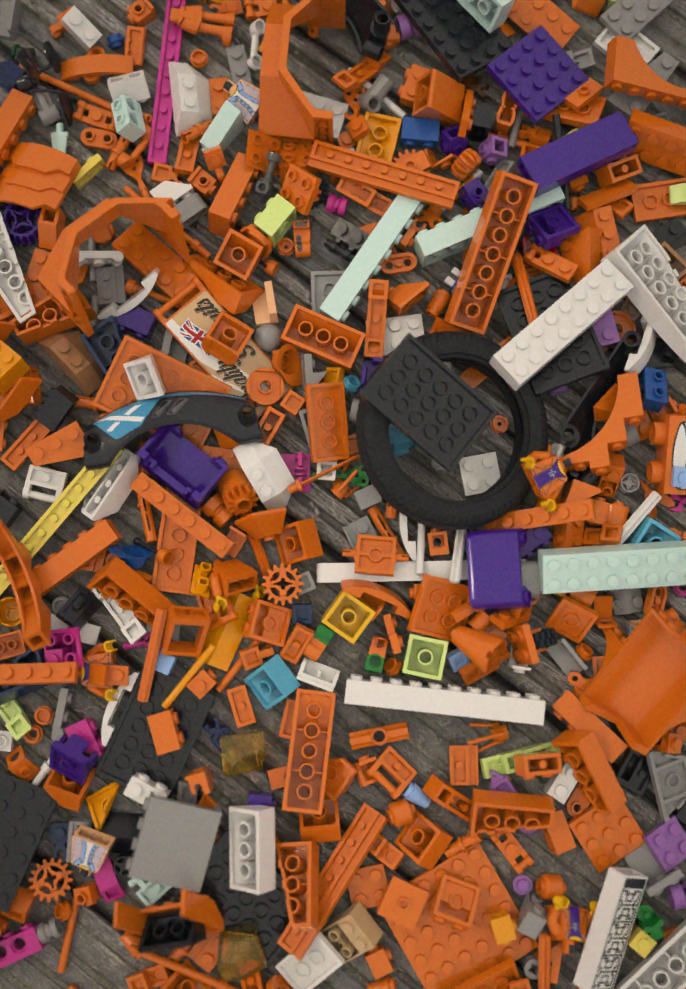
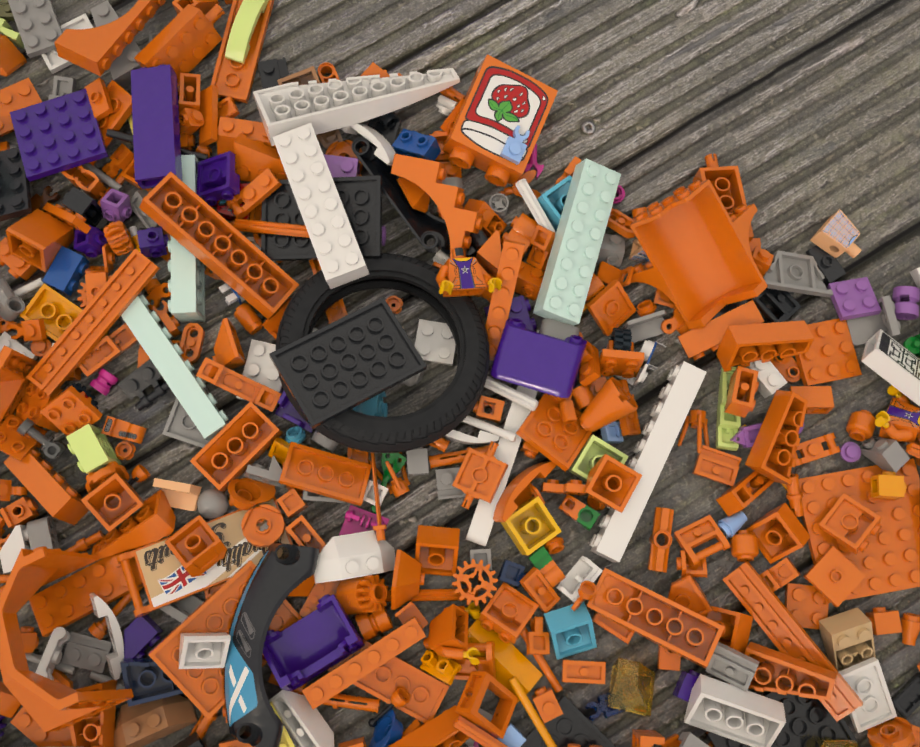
camera: 75 degrees left, 5 degrees down
none -> orange plate [179,108,204,134]
none -> orange plate [544,536,564,554]
none -> orange piece [571,581,597,611]
none -> orange slope [584,454,642,513]
none -> piece [639,340,667,372]
none -> light grey plate [706,642,760,692]

